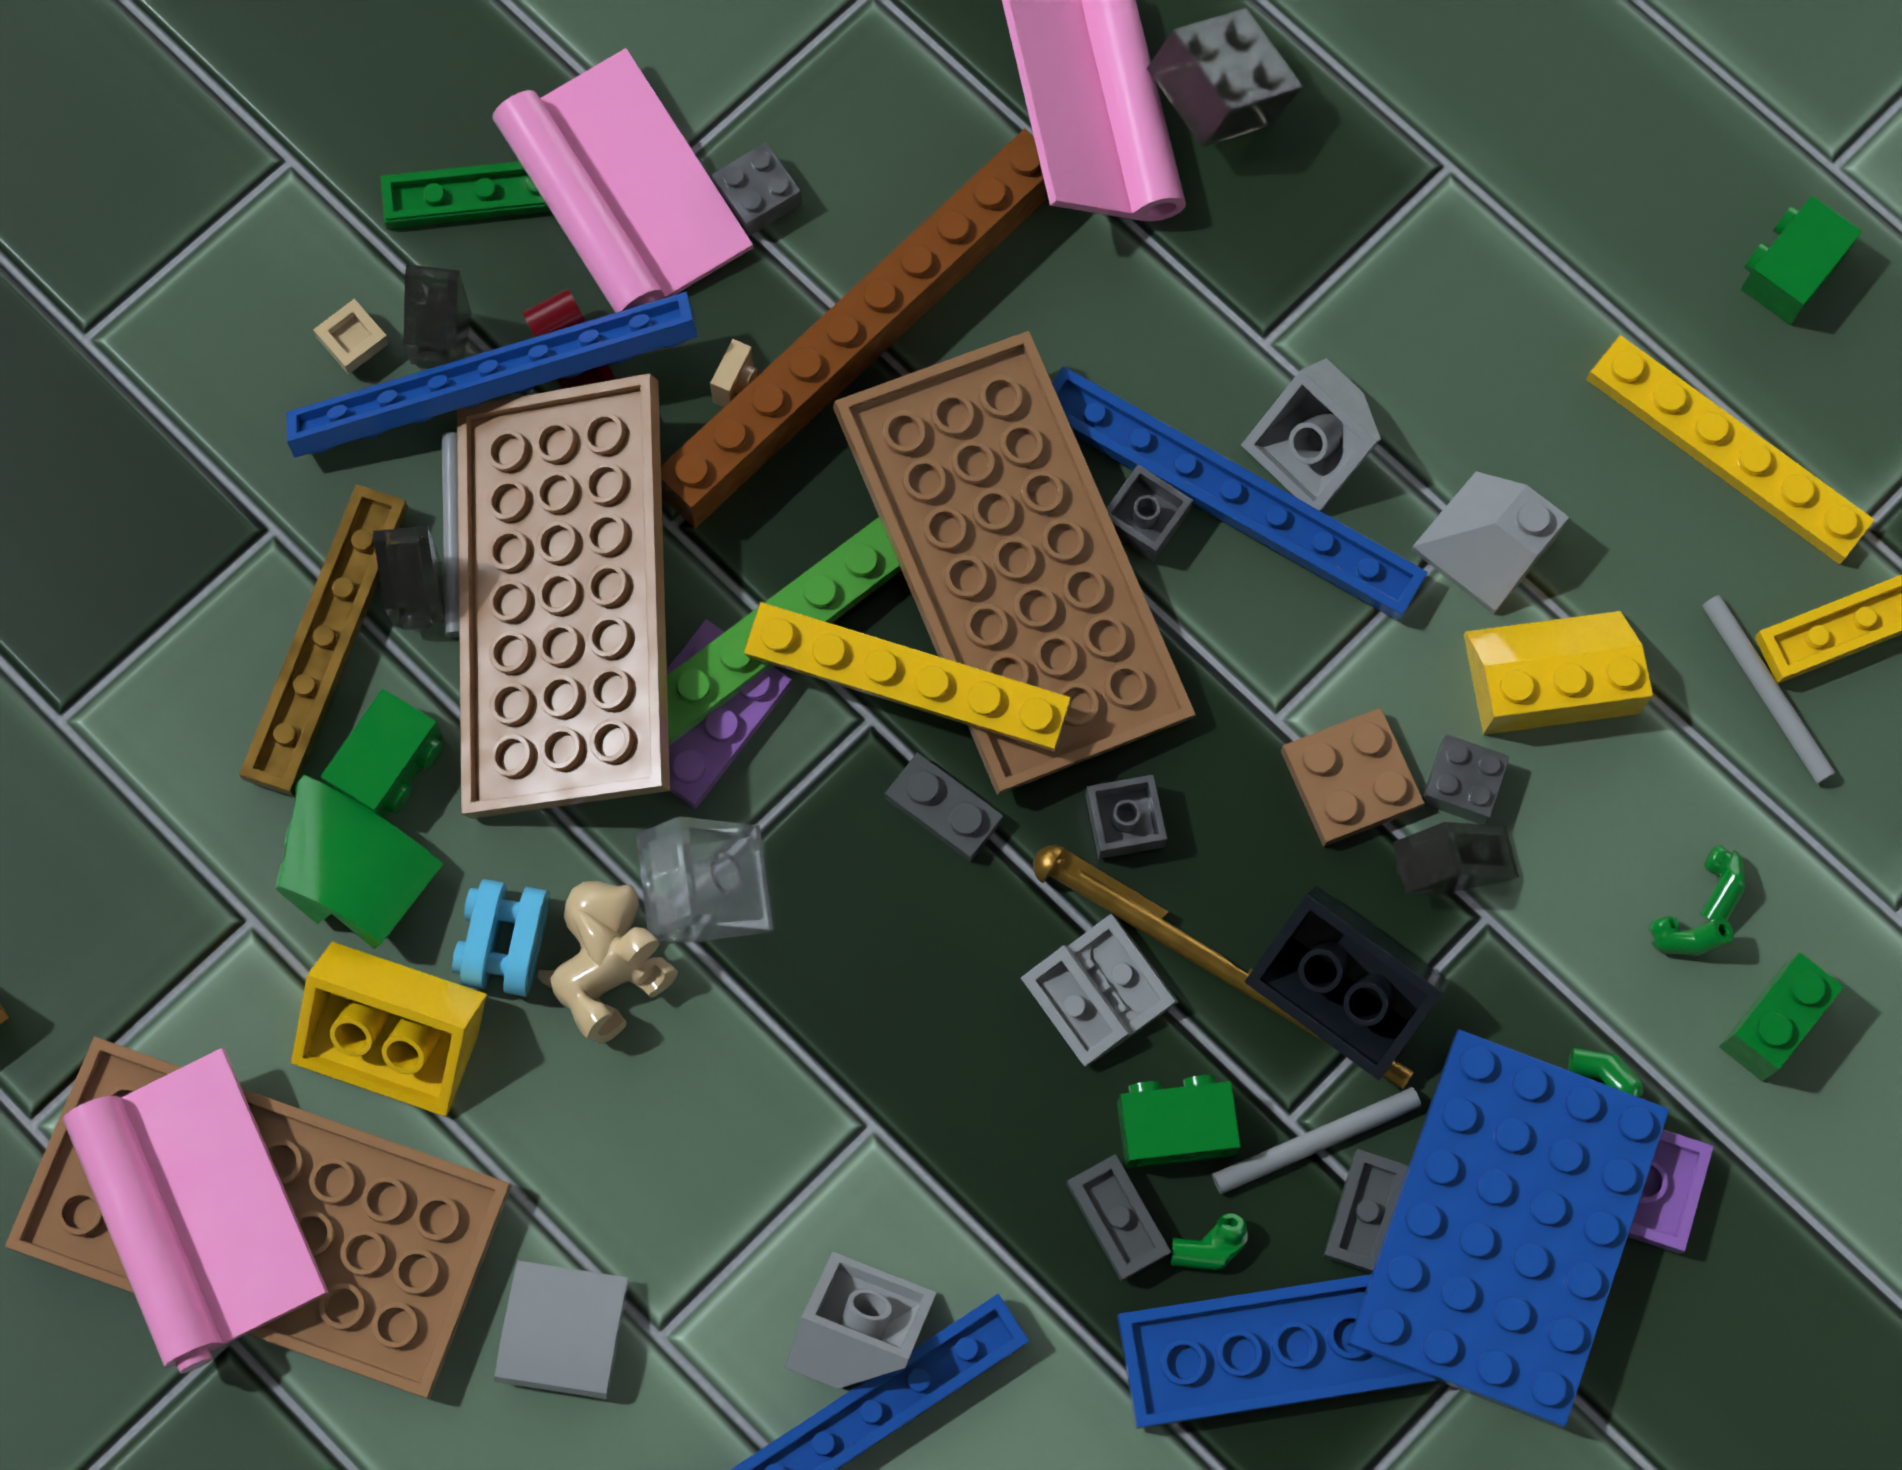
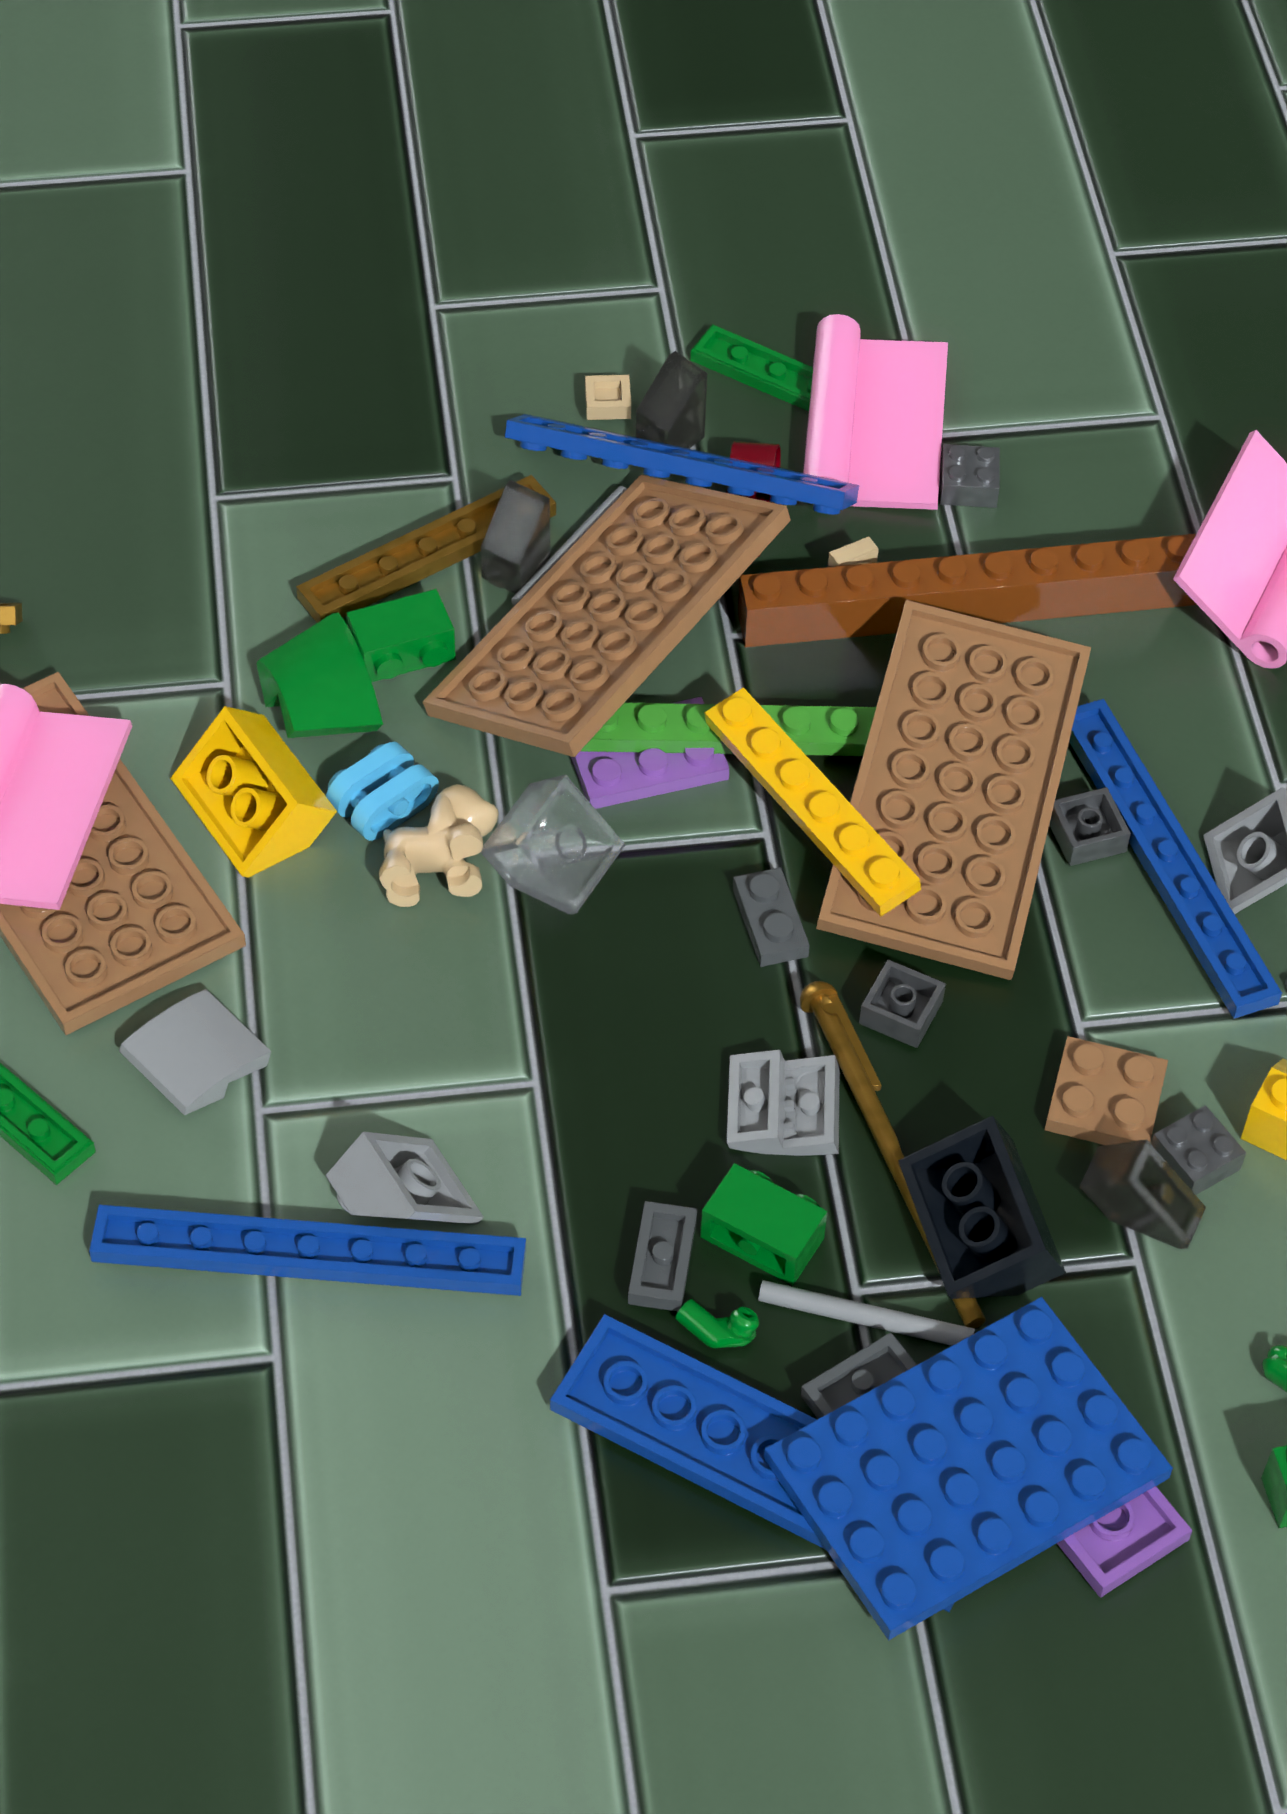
camera: 40 degrees right, 20 degrees down
green arm [1568,1047,1643,1097] -> none

